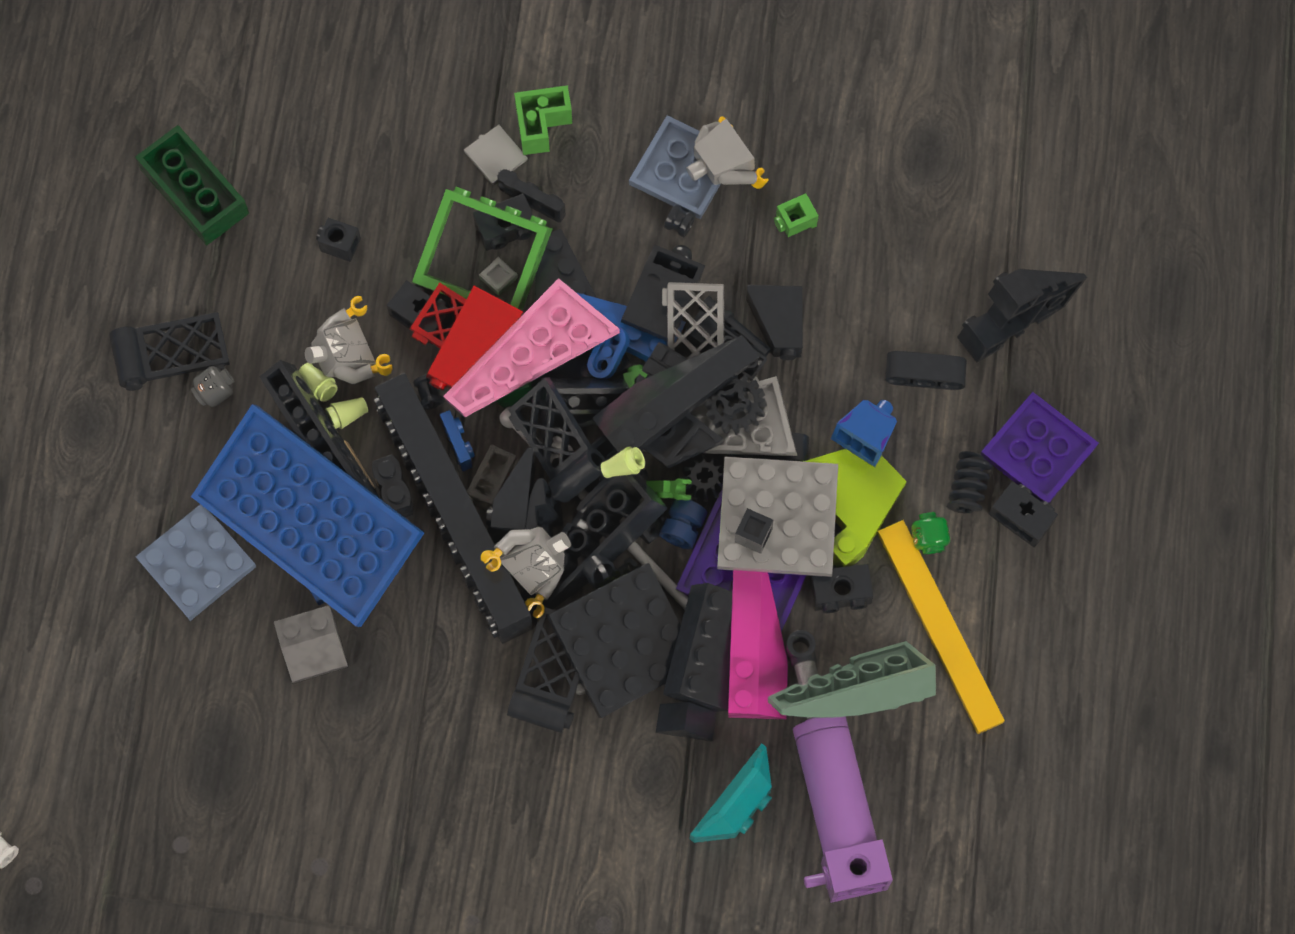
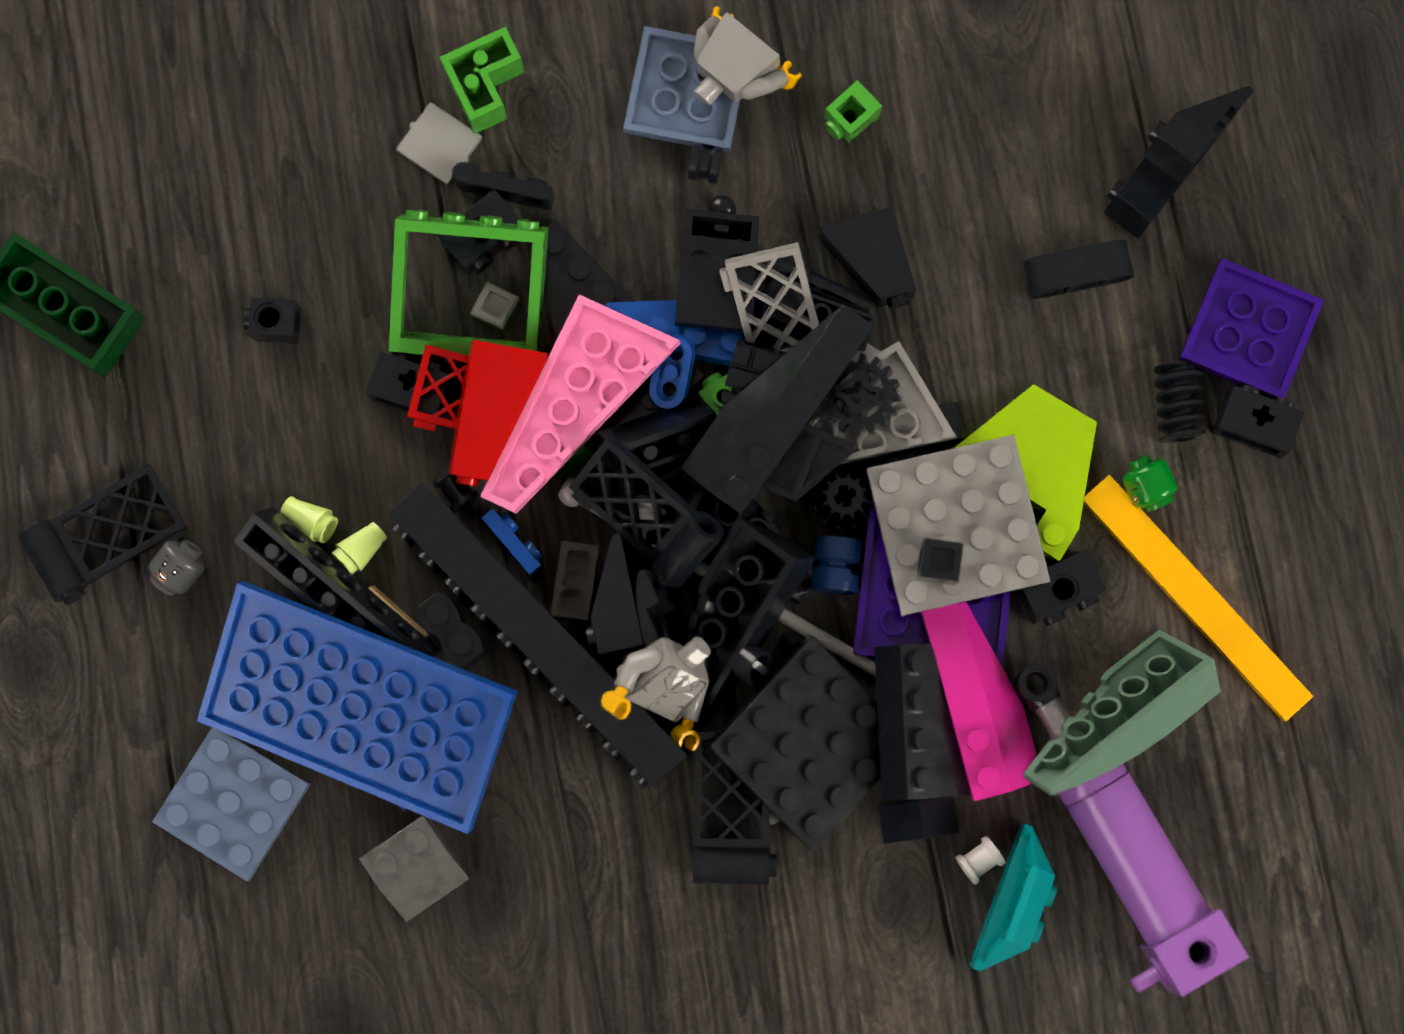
camera: 15 degrees left, 10 degrees up
light grey torso [305,296,393,384] -> none
yellowish green cone [601,447,645,478] -> none
bright green plate [646,478,692,500] -> none
blue torso [831,400,897,467] -> none
none -> white bush [955,835,1006,885]

